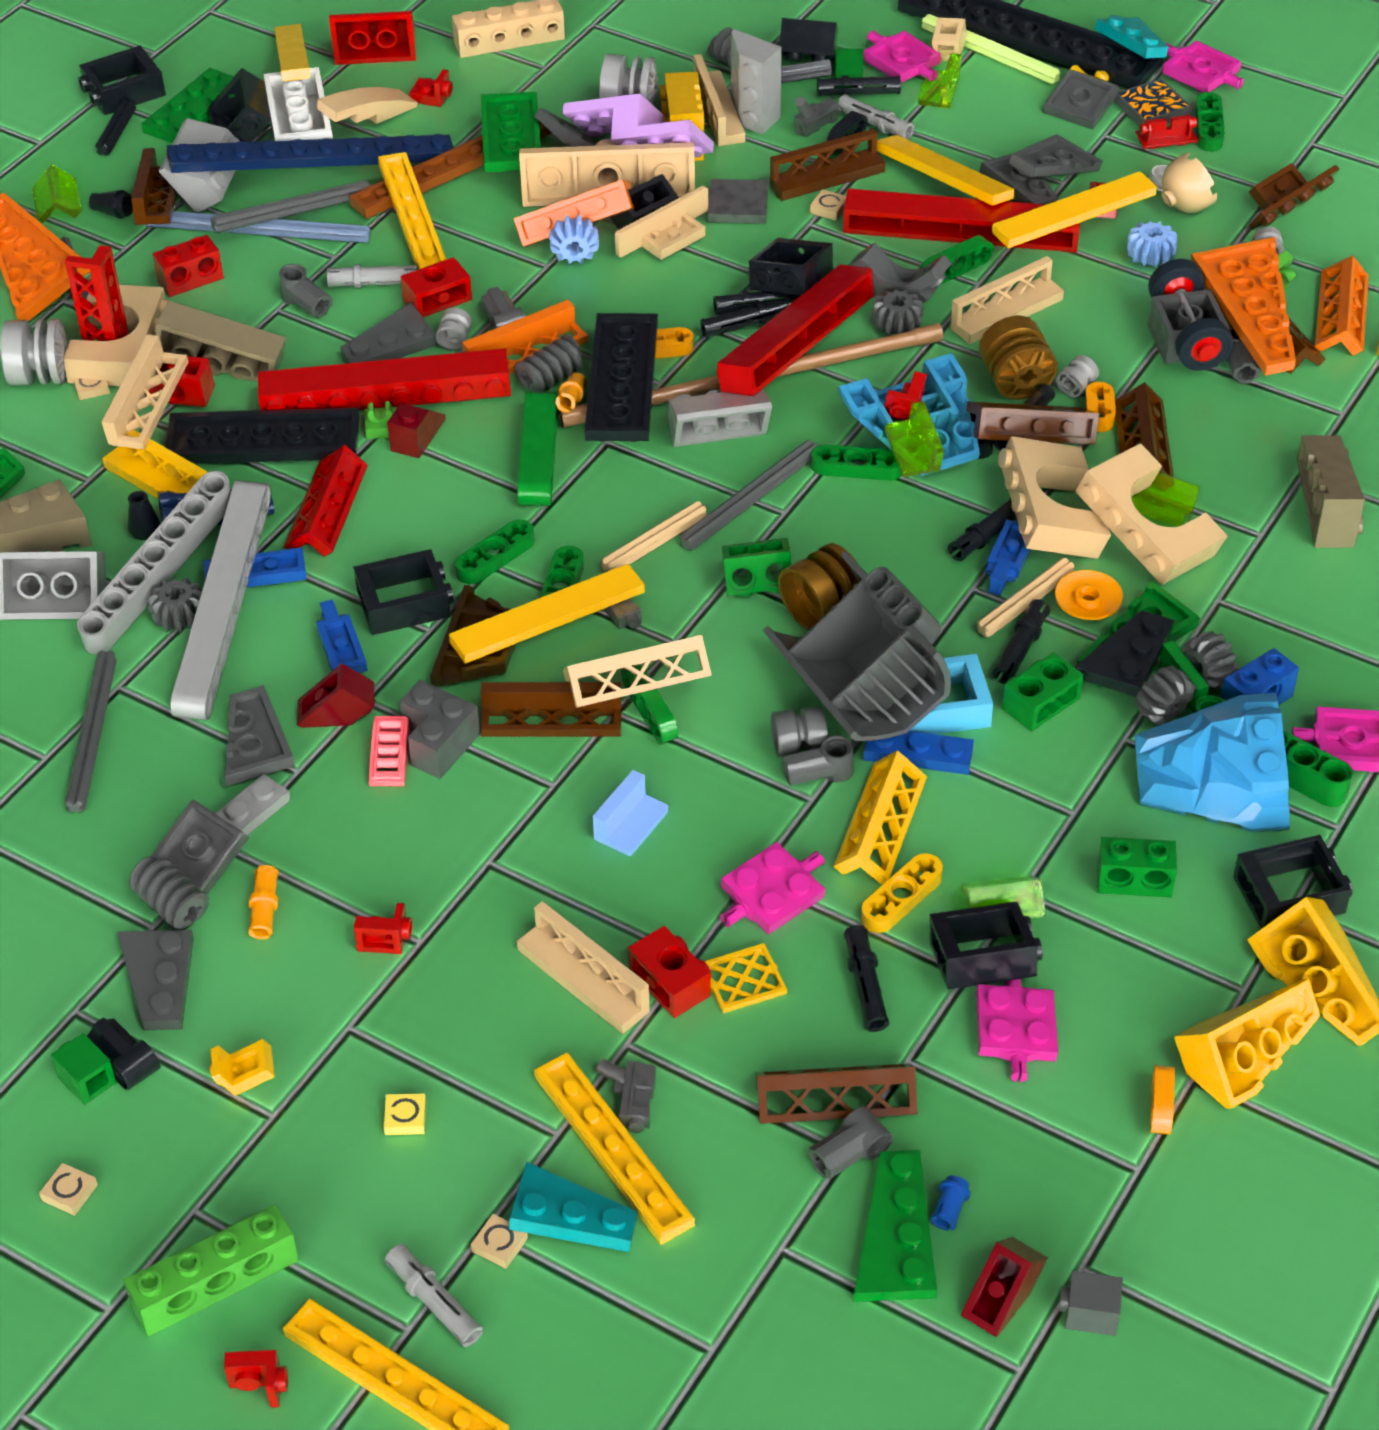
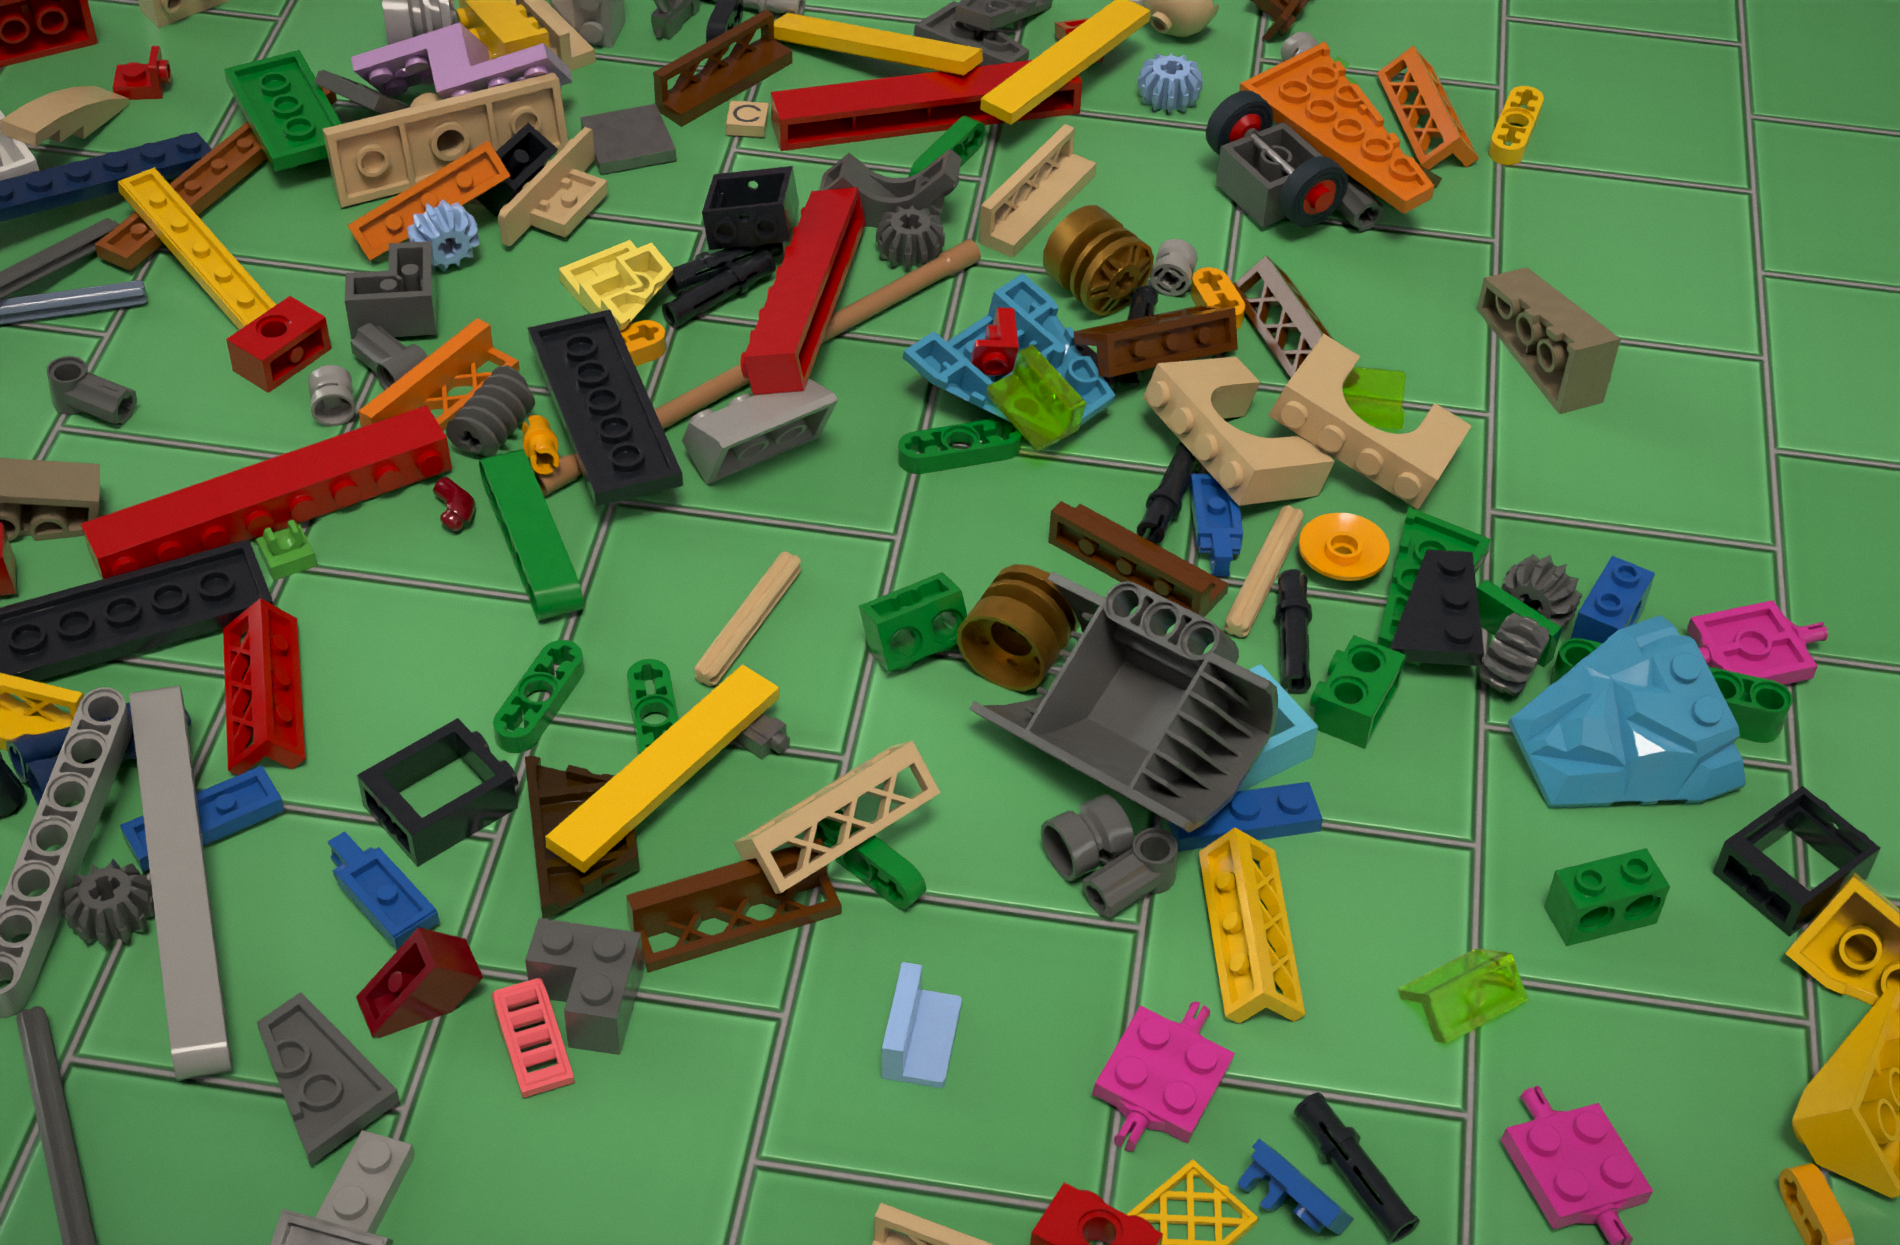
camera: 25 degrees left, 0 degrees up
light grey pin [327,264,417,289] -> none
dark grey wing [340,302,437,363] -> none
dark red slope [387,403,446,458] -> none
dark grey axle [680,440,818,551] -> none
yellow beam [861,853,943,933] -> none
black window [929,901,1043,990] -> none
none -> dark grey brick [345,241,437,339]
none -> dark red arm [433,477,476,532]
none -> light yellow slope [559,240,673,331]
none -> reddish brown fence [1048,501,1229,617]
none -> blue plate [1238,1139,1354,1235]

